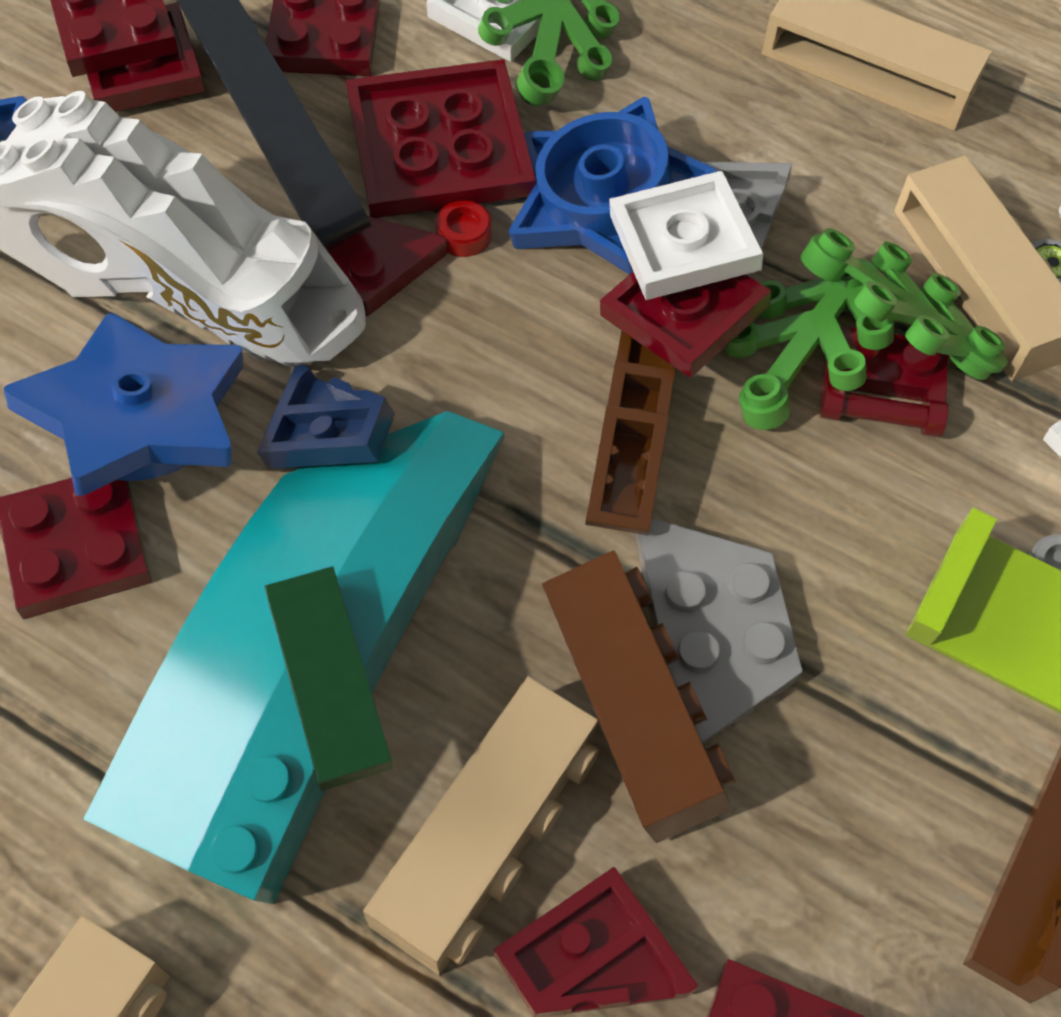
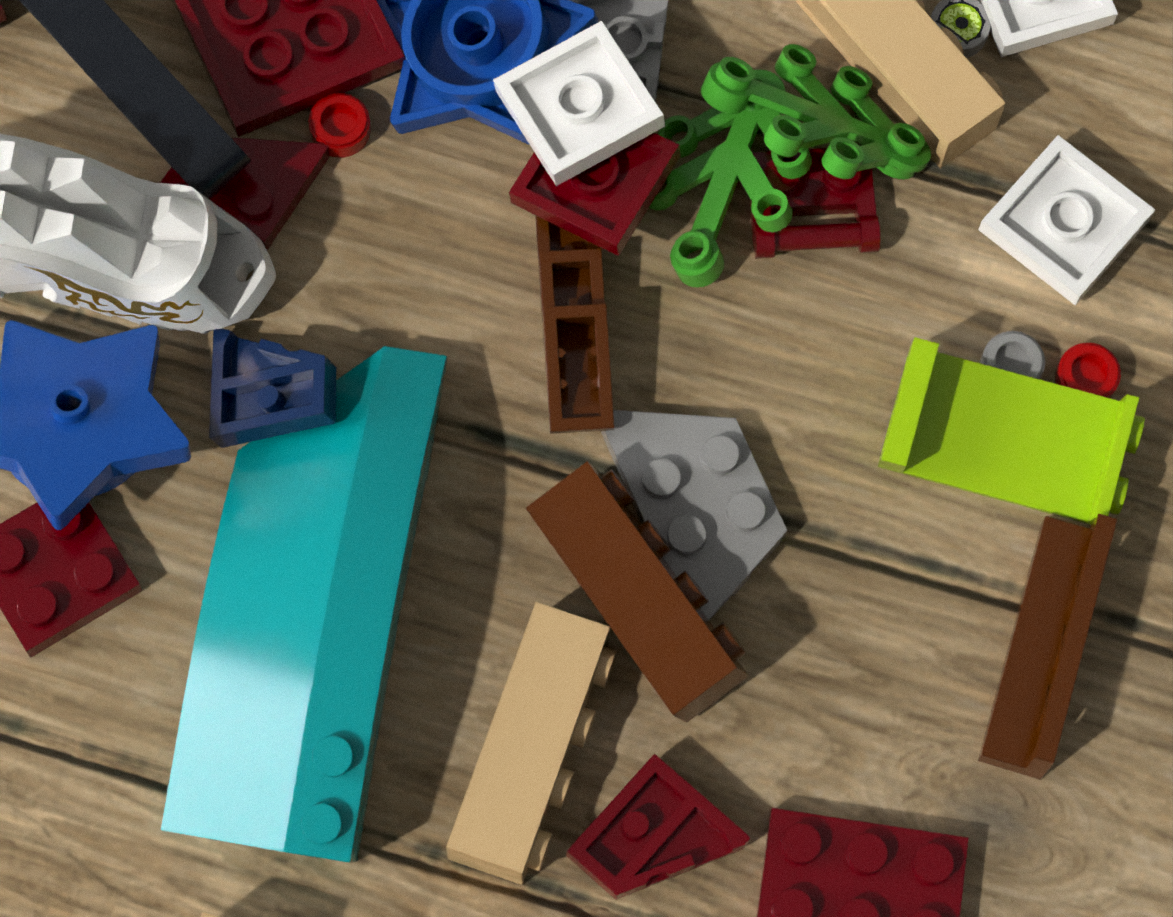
camera: 15 degrees left, 10 degrees up
dark green tile [264,566,393,791] -> none

